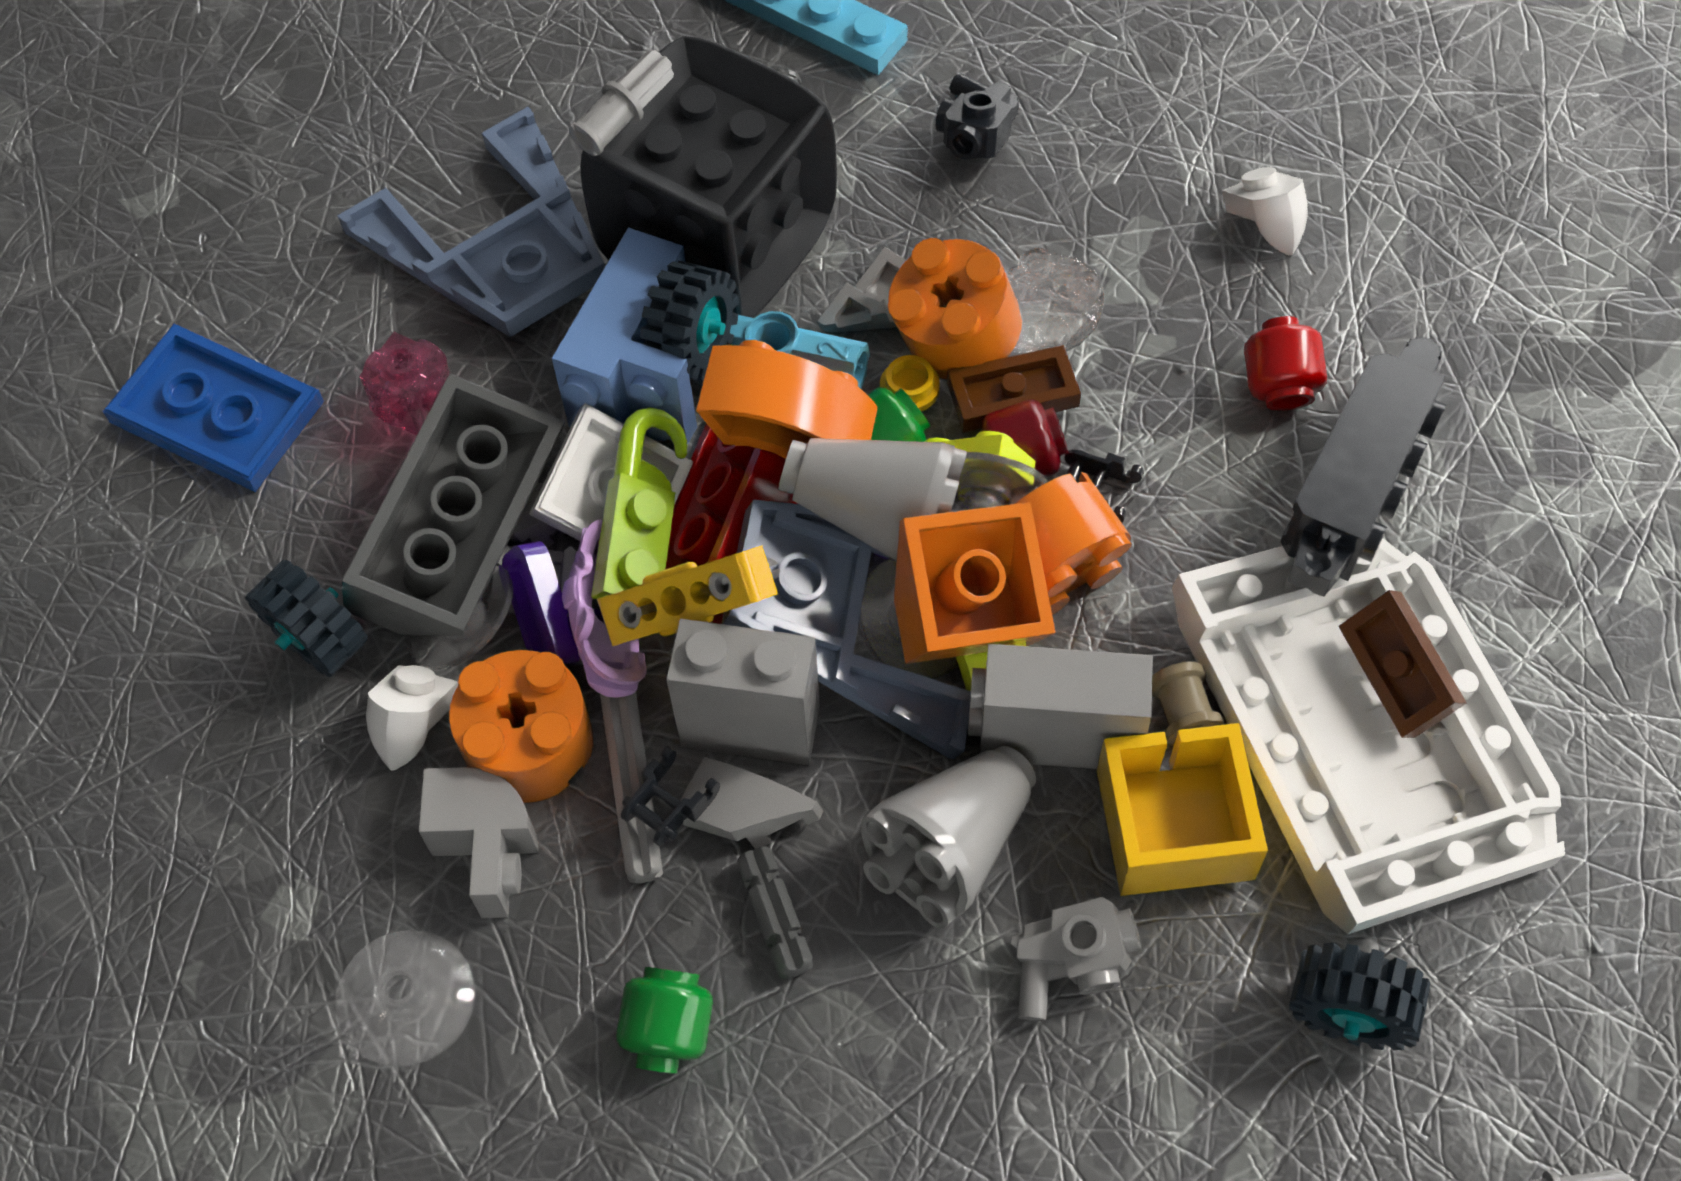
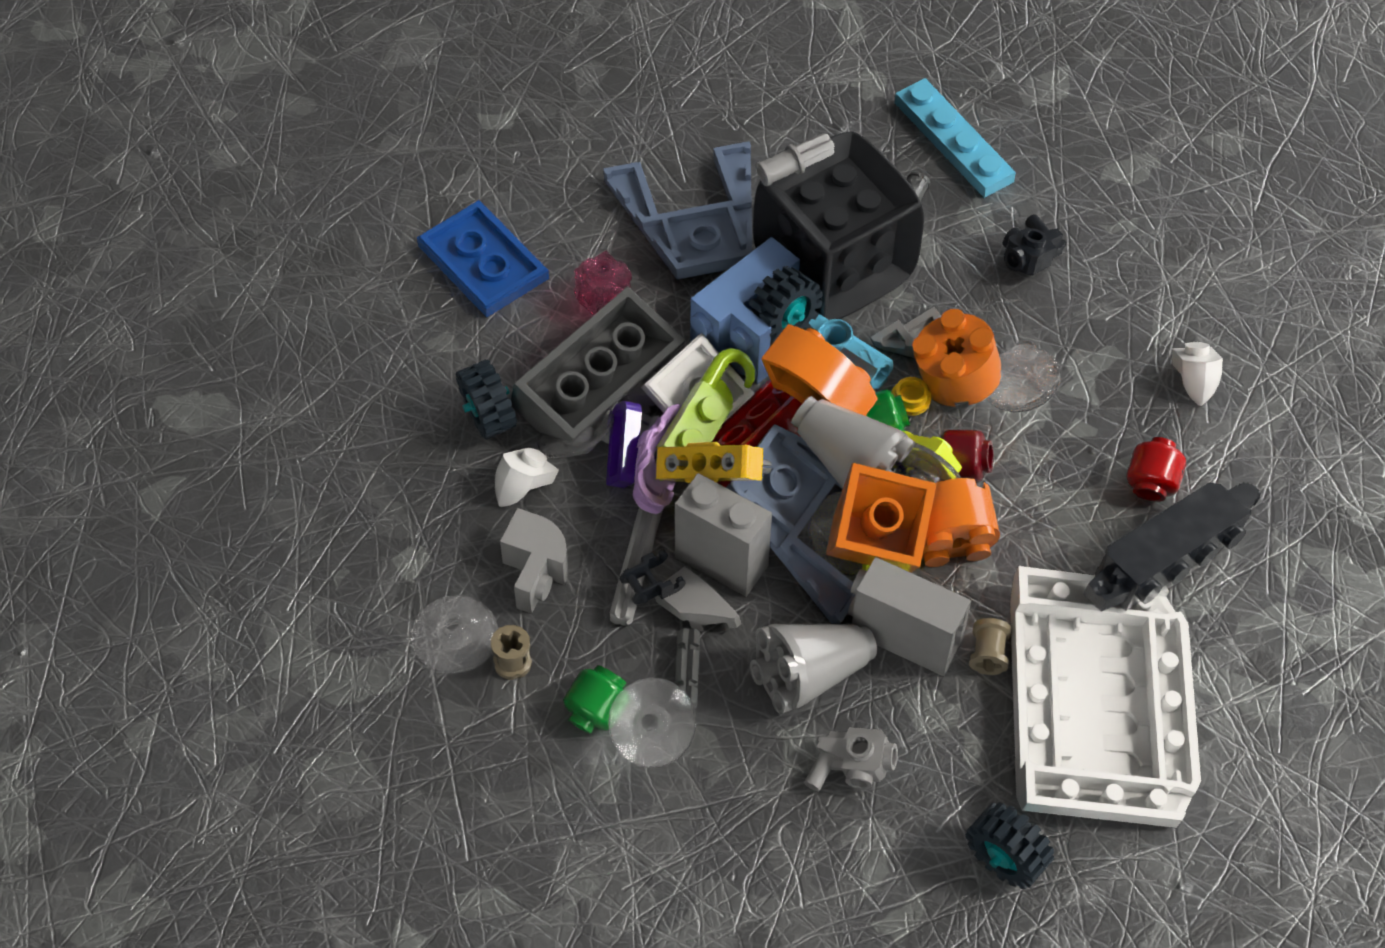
camera: 20 degrees right, 5 degrees down
orange brick [449,650,593,803] -> none
reddish brown plate [947,345,1081,433] -> none
black piece [1064,449,1144,523] -> none
yellow piece [1097,723,1268,896] -> none
reddish brown plate [1338,590,1467,738] -> none
none -> dark tan bush [491,625,532,680]
none -> clear dish [608,678,696,768]

